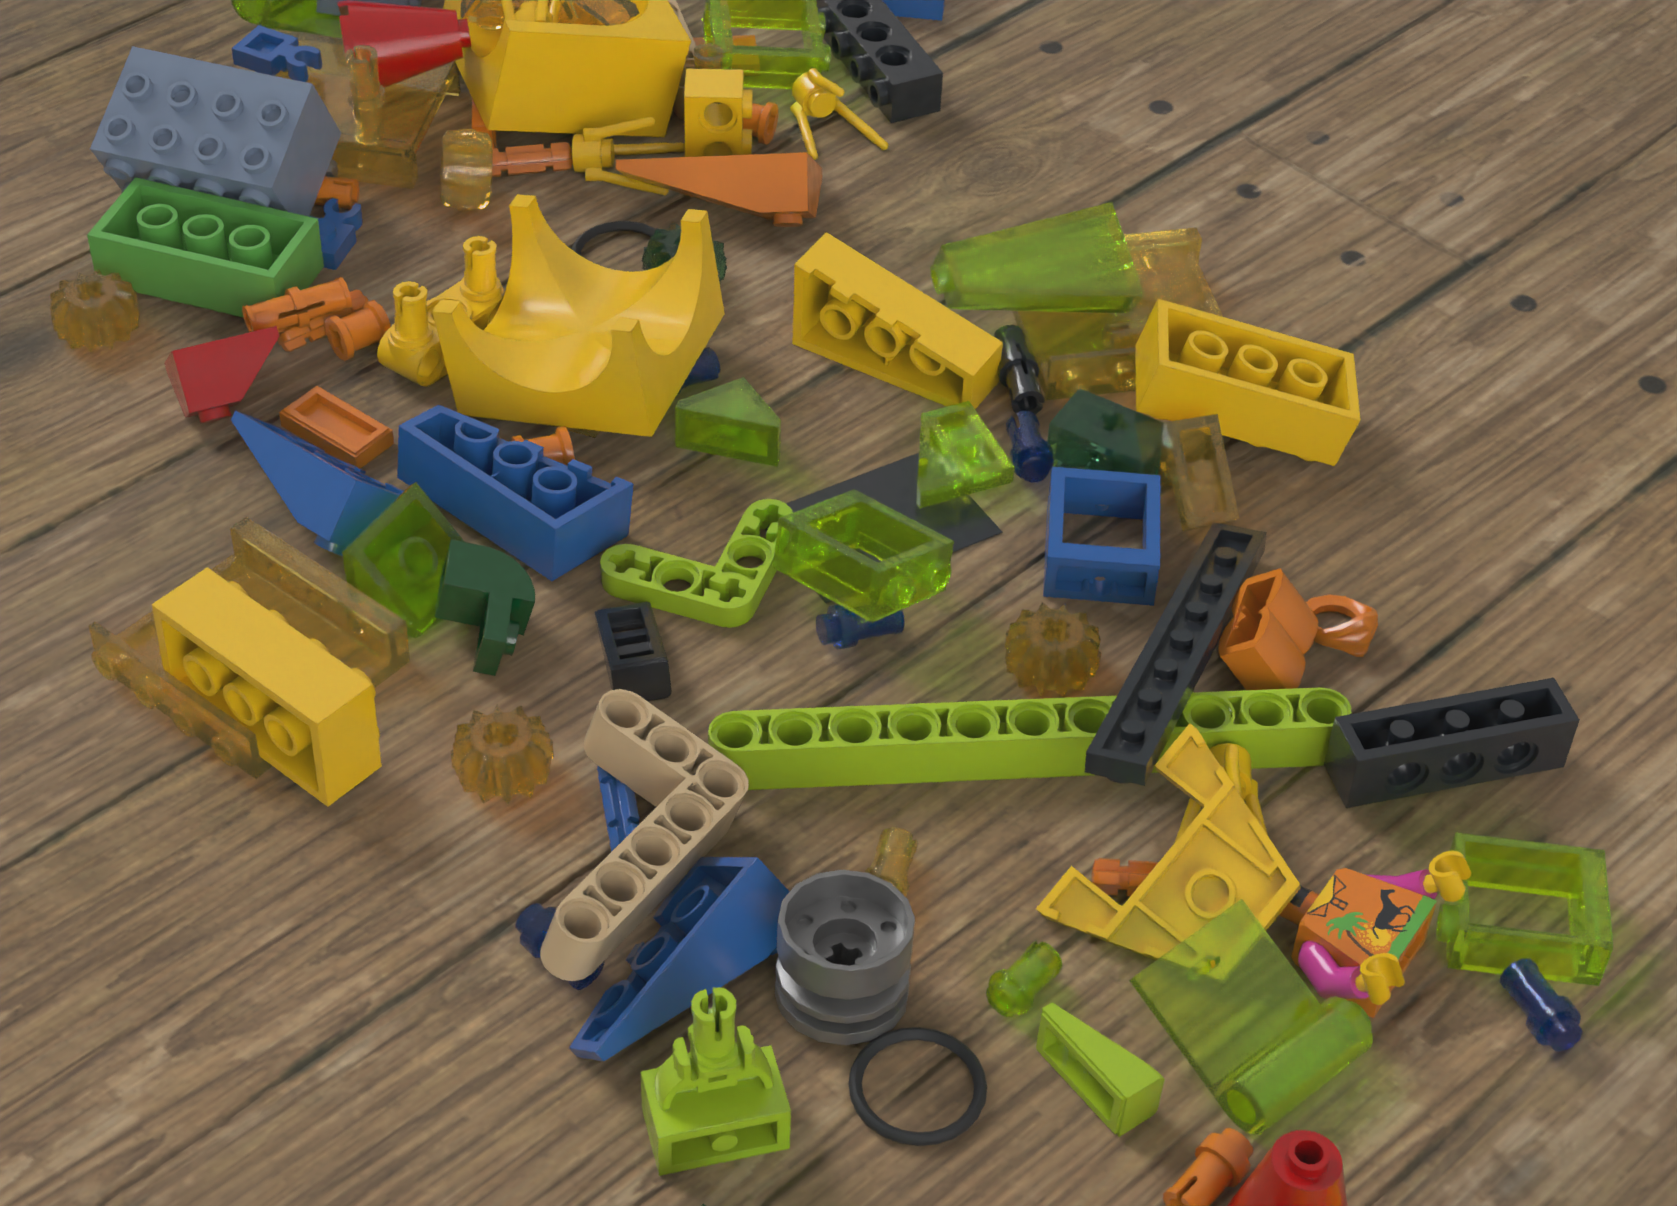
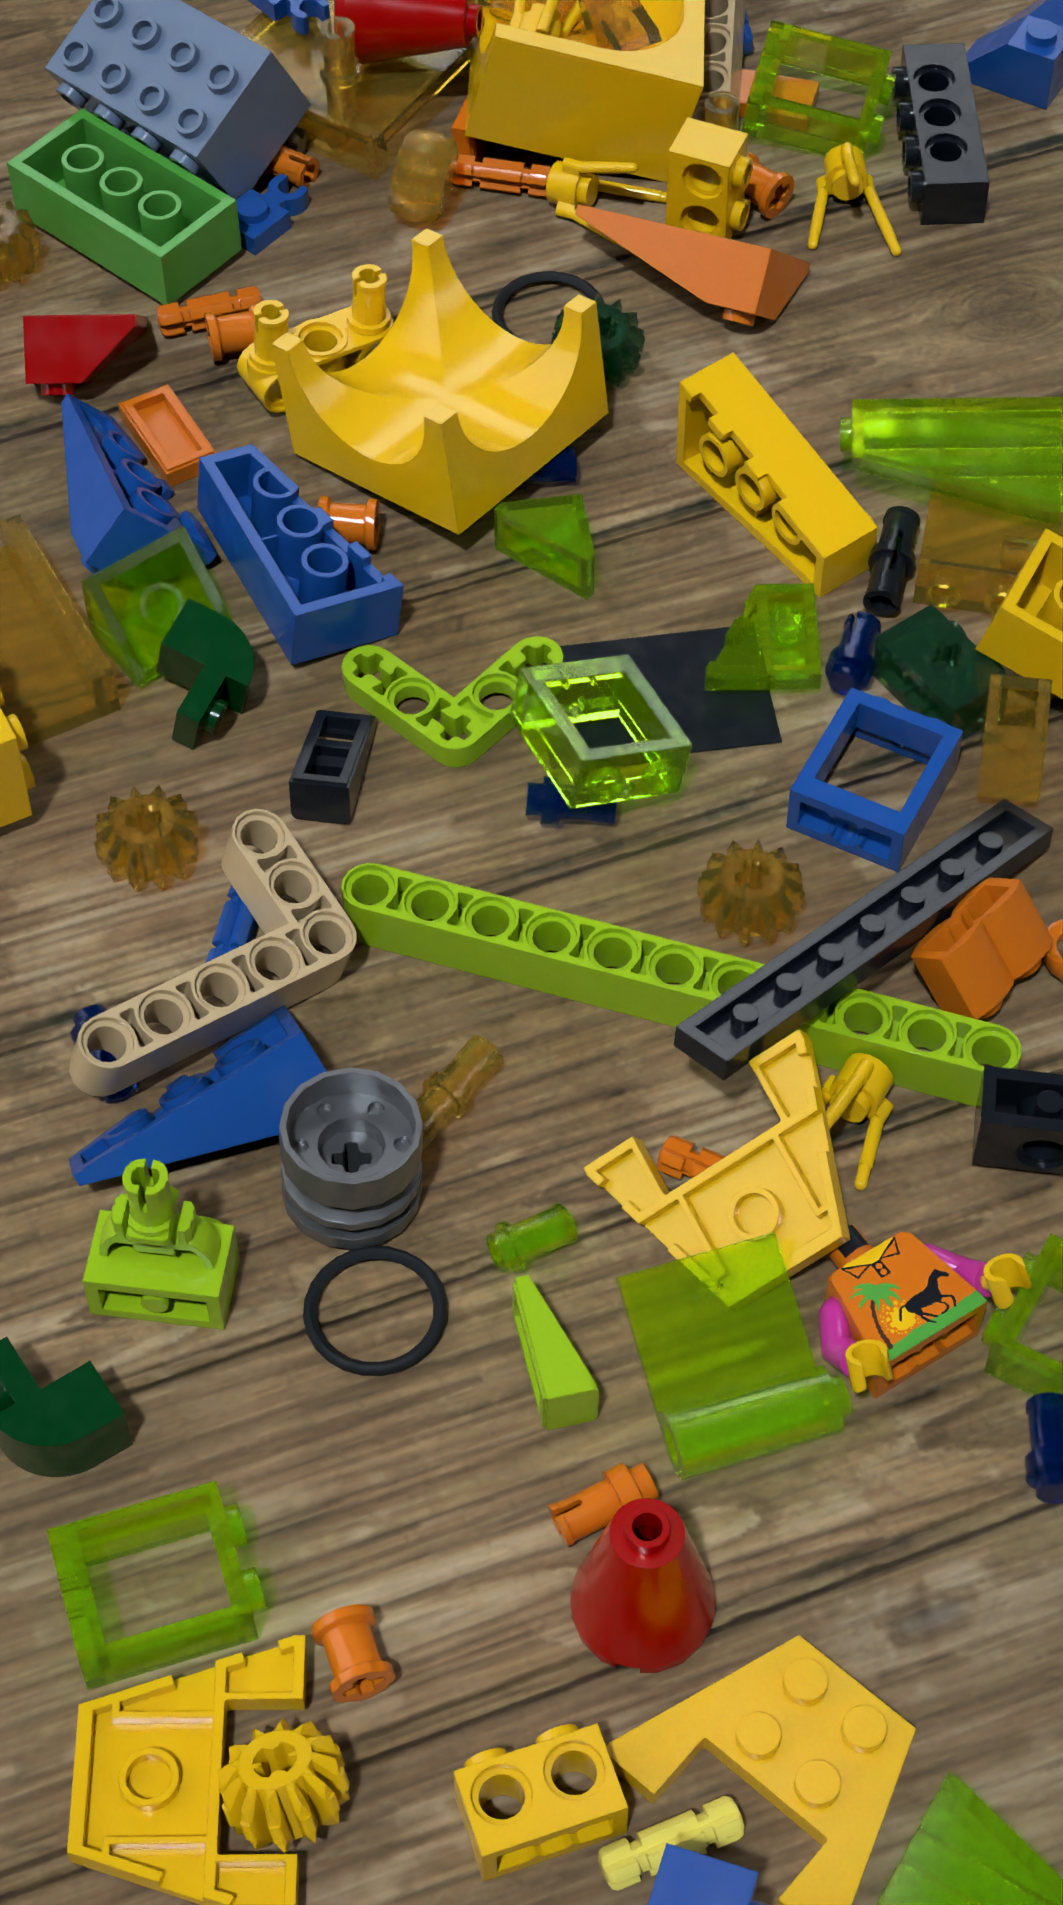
camera: 25 degrees right, 10 degrees up
orange pin [242,277,352,332] -> none

